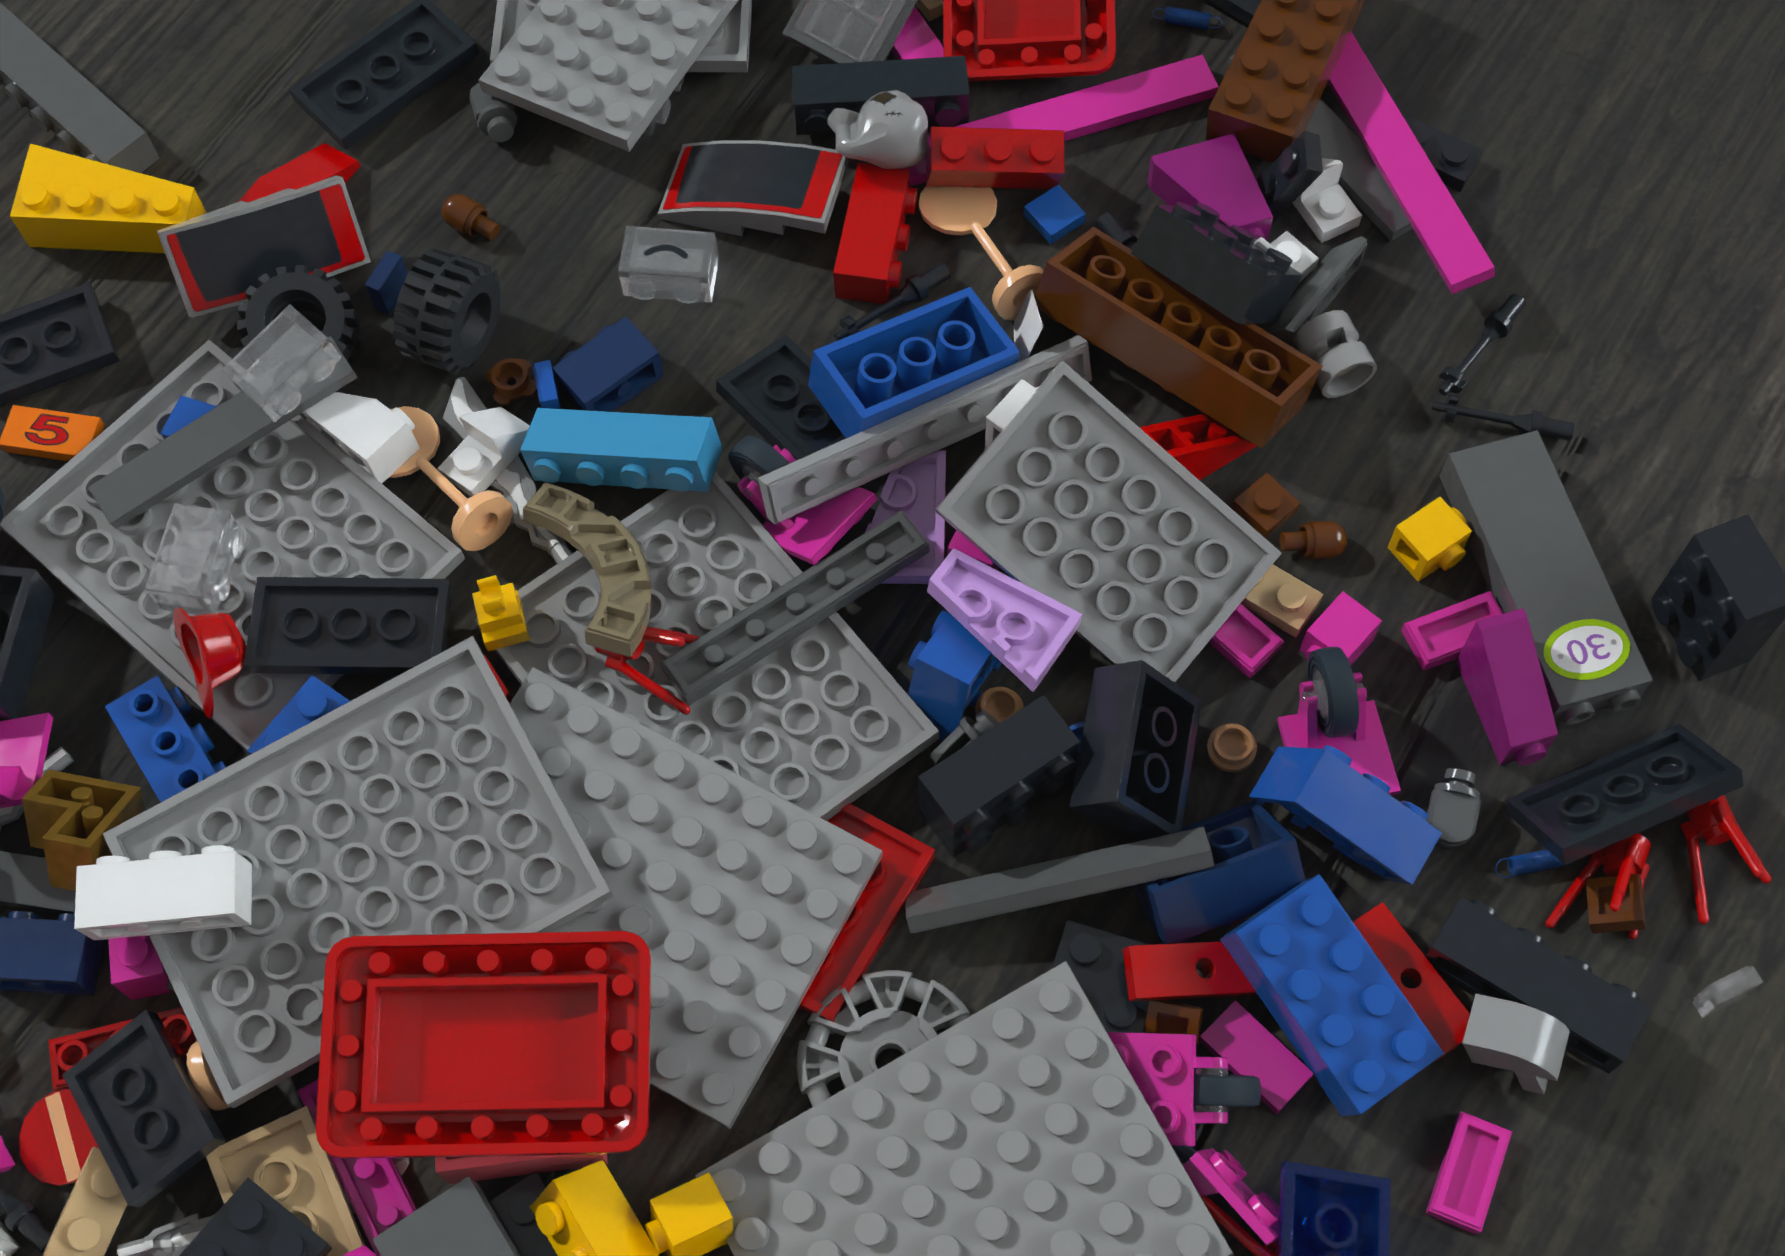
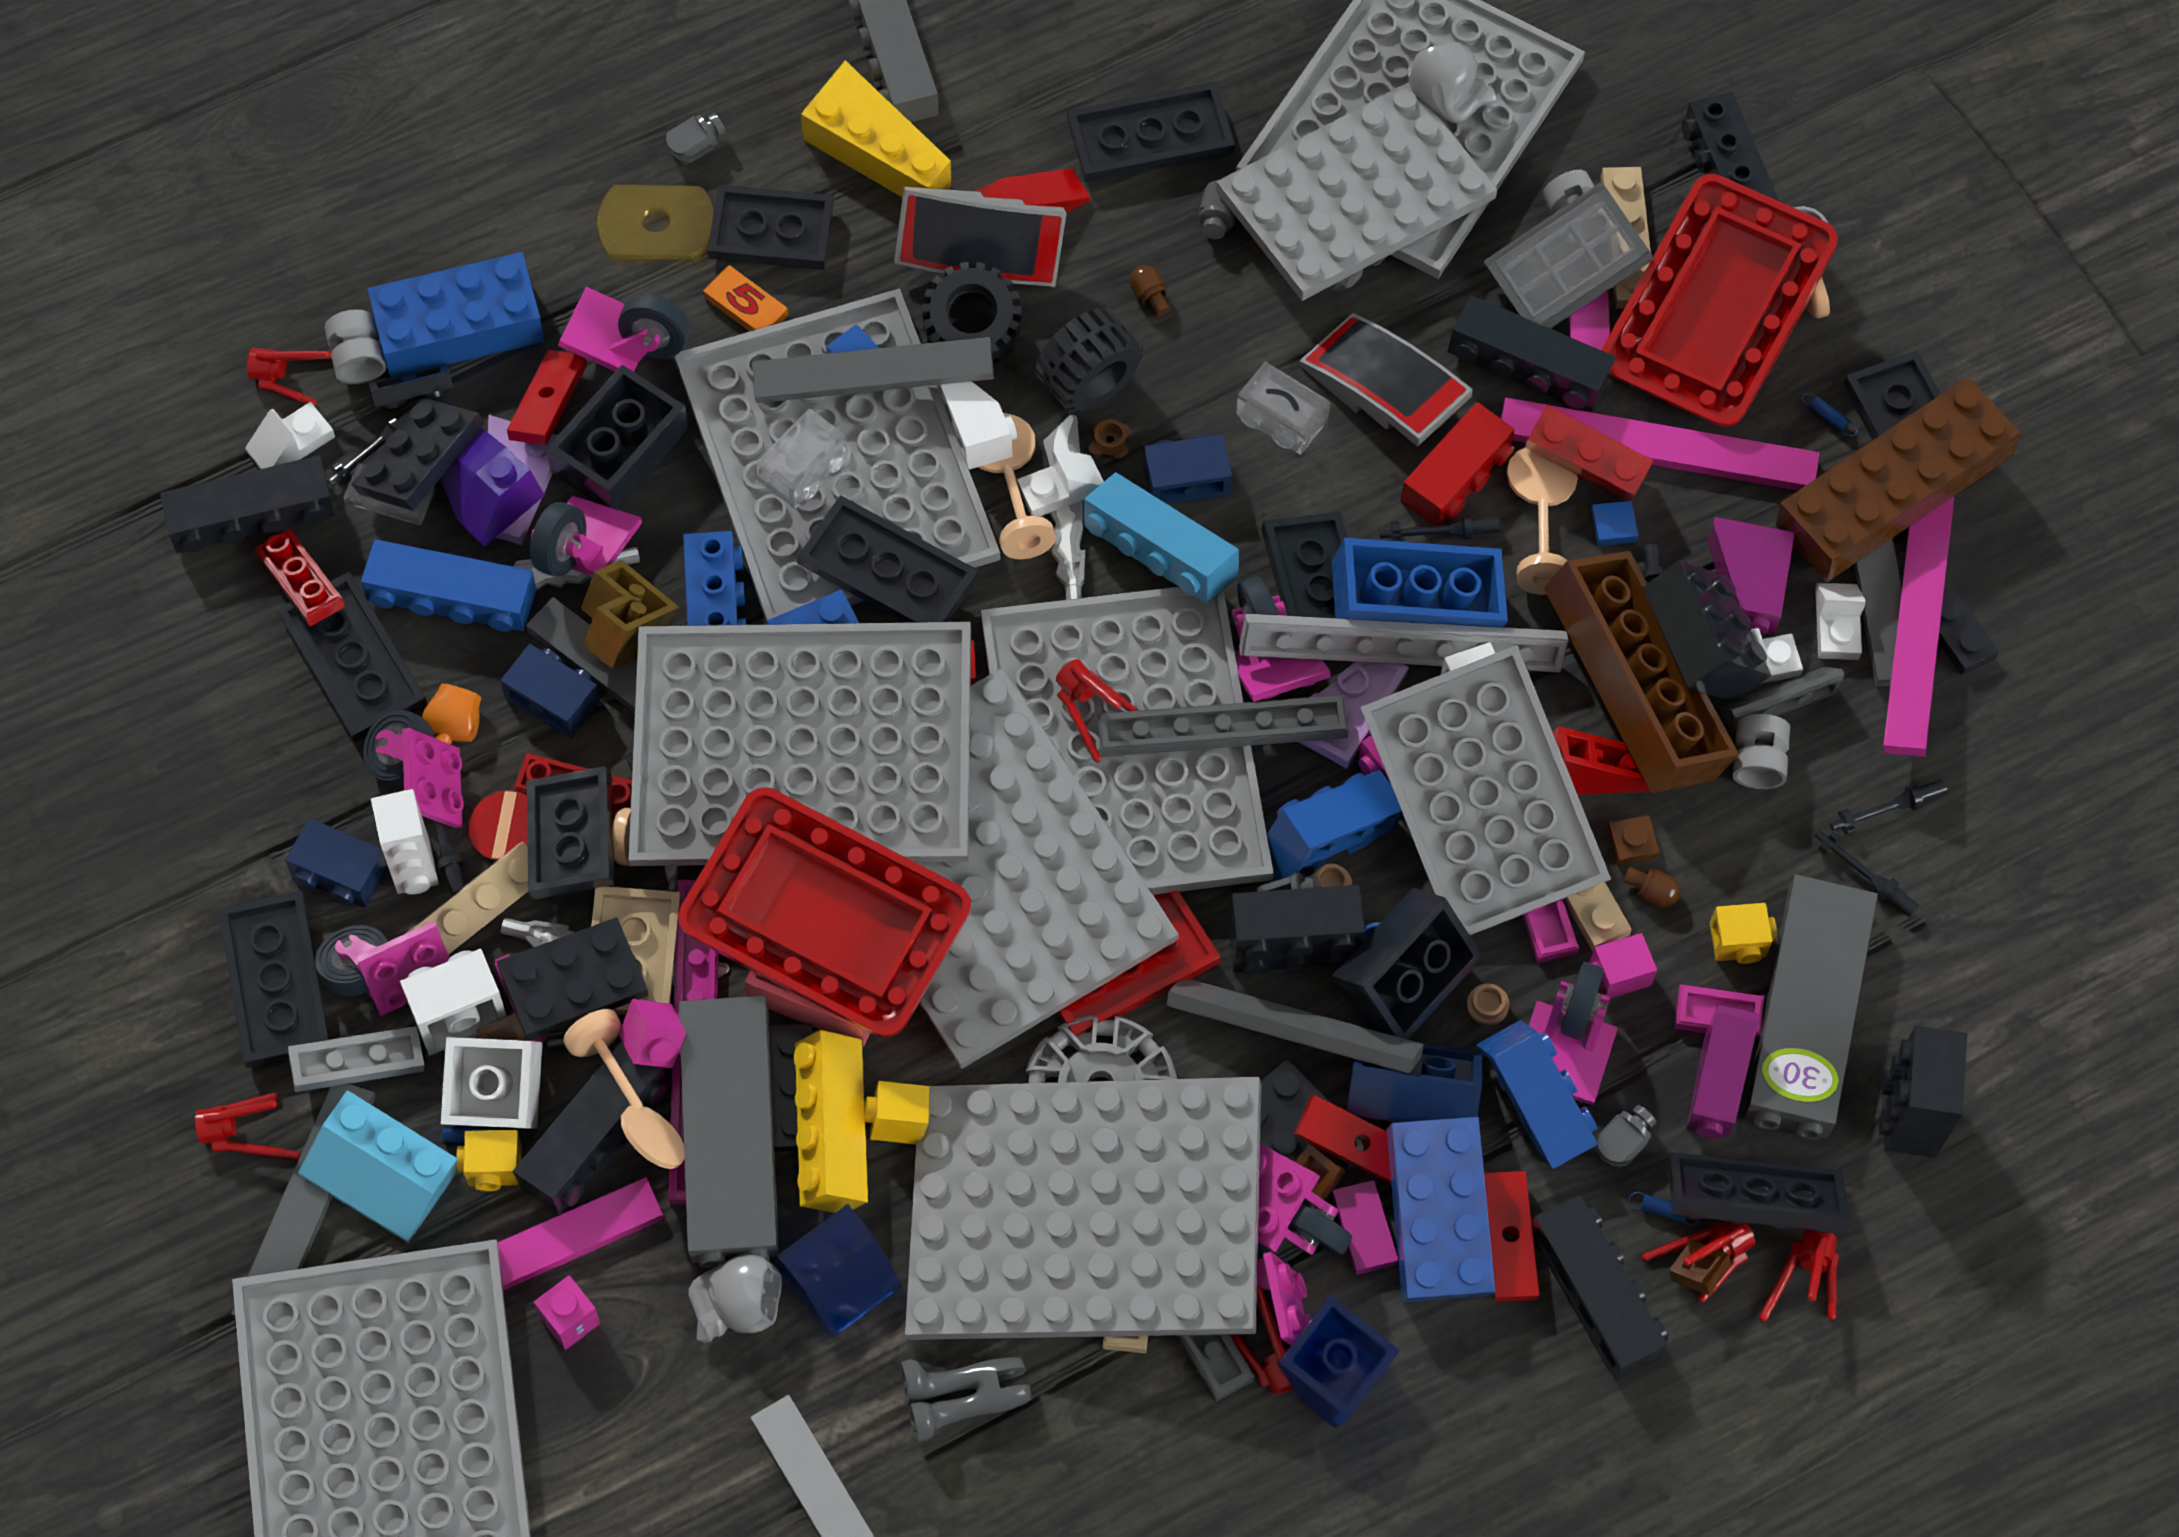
camera: 25 degrees right, 0 degrees up
white brick [74,845,252,940] -> none
dark pink brick [108,935,171,1000] -> none
red piece [173,607,246,719] -> none
clear brick [221,304,342,423] -> none
dark blue tile [365,251,408,315] -> none
yellow piece [472,575,530,651] -> none
dark tan tile [523,482,651,657] -> none
blue tile [533,360,562,409] -> none
light grey piece [827,90,929,169] -> none
lavender wing [927,548,1083,692] -> none
white sticker [1014,289,1043,362] -> none
black plate [1256,131,1323,221] -> none
dark pink tile [1425,1111,1512,1235] -> none
light grey brick [1462,994,1570,1095] -> none
clear tile [1693,965,1763,1018] -> none

